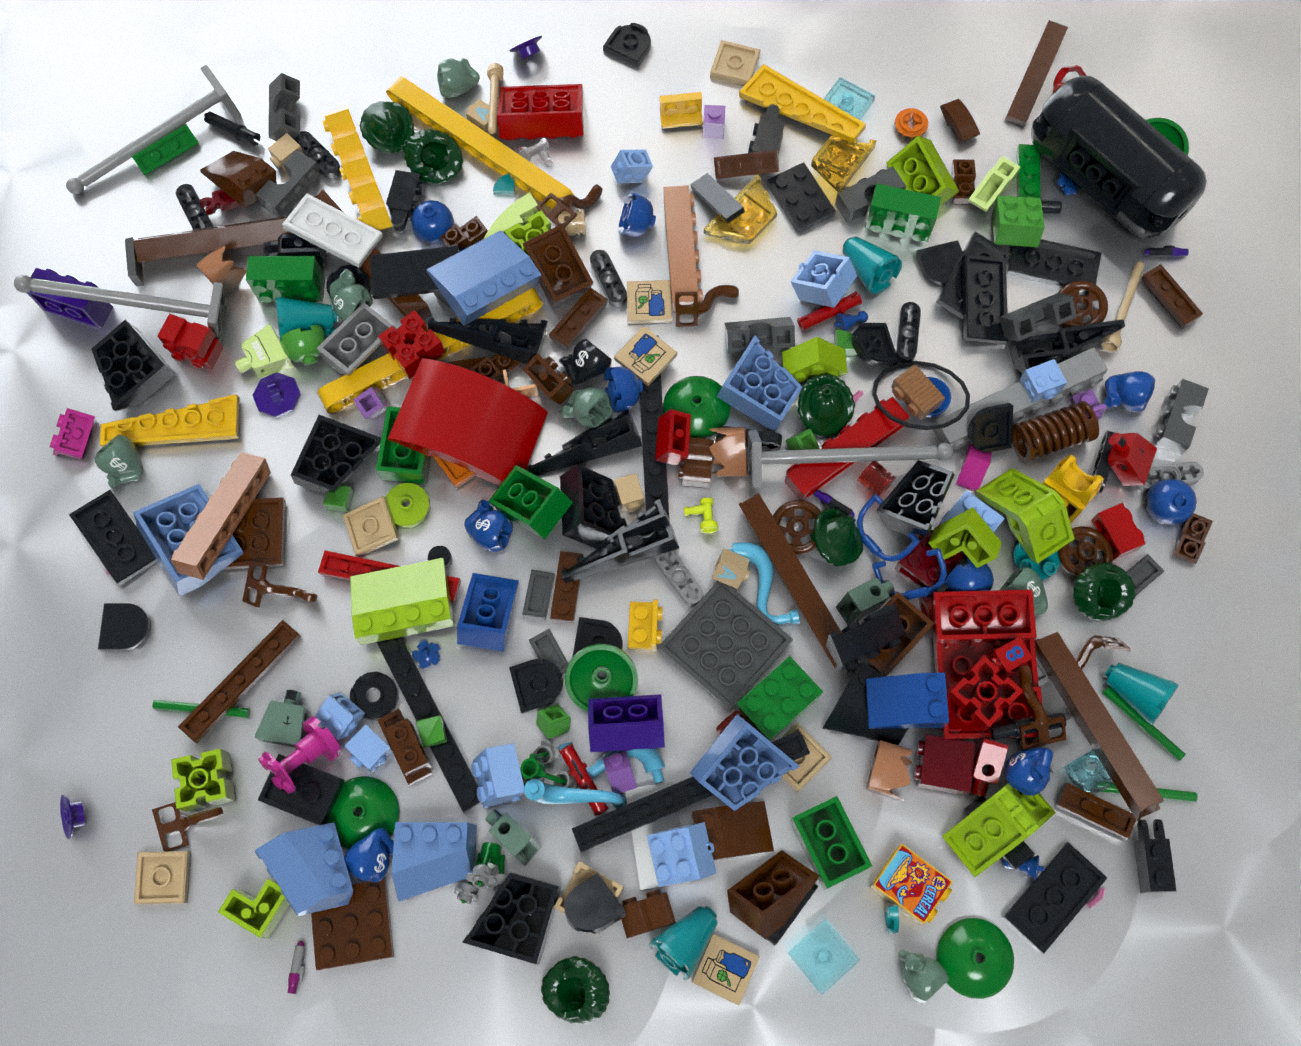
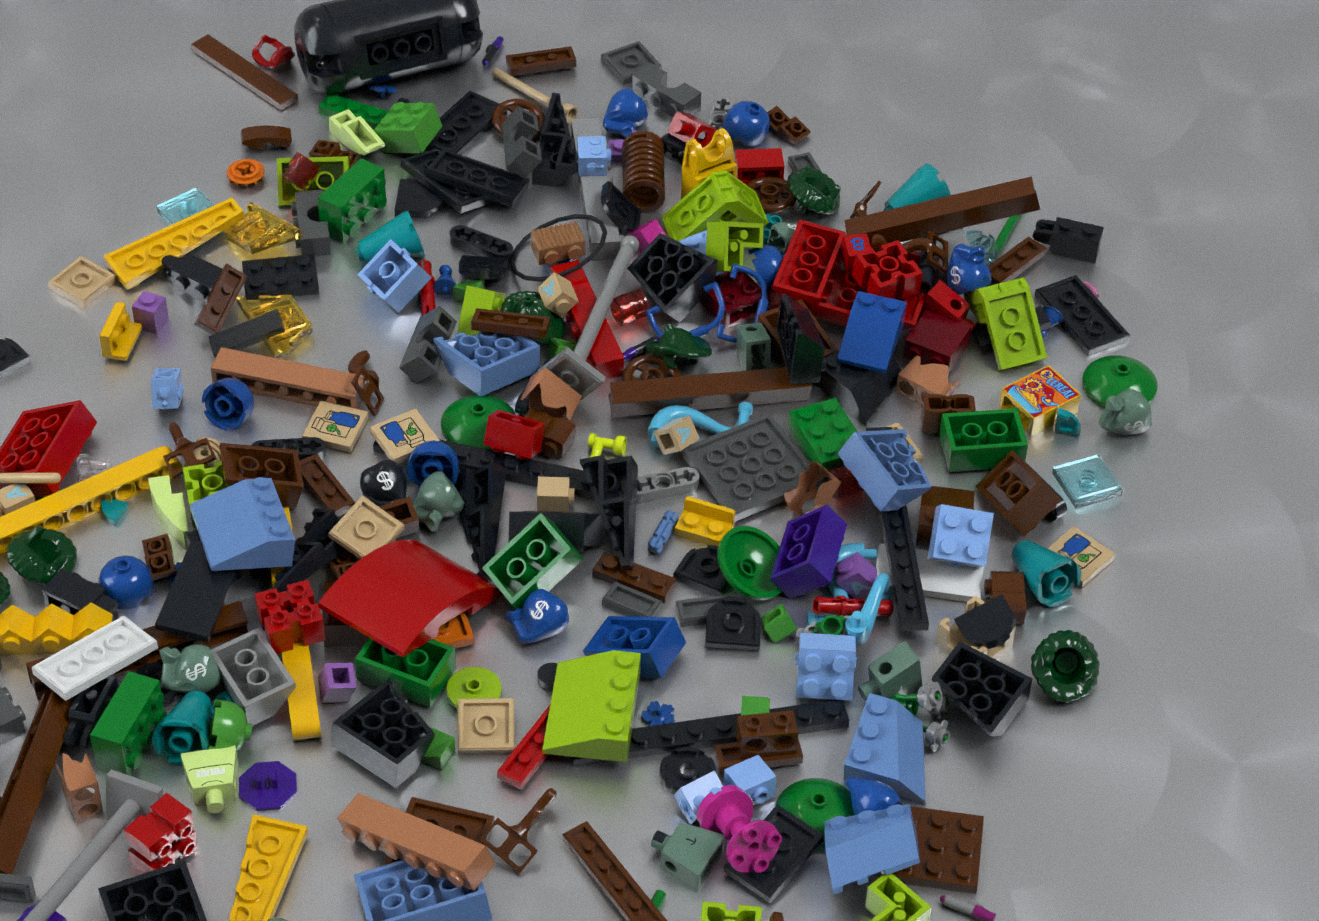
camera: 75 degrees left, 25 degrees down
none -> clear red piece [281,152,321,191]
none -> tan tile [329,496,404,559]
none -> reddish brown plate [471,308,550,339]
none -> tan brick [537,272,579,317]
none -> dark grey tile [601,41,662,85]
none -> medium blue axle [647,510,678,554]
none -> nougat piece [784,462,841,516]
none -> reddish brown brick [920,394,976,434]

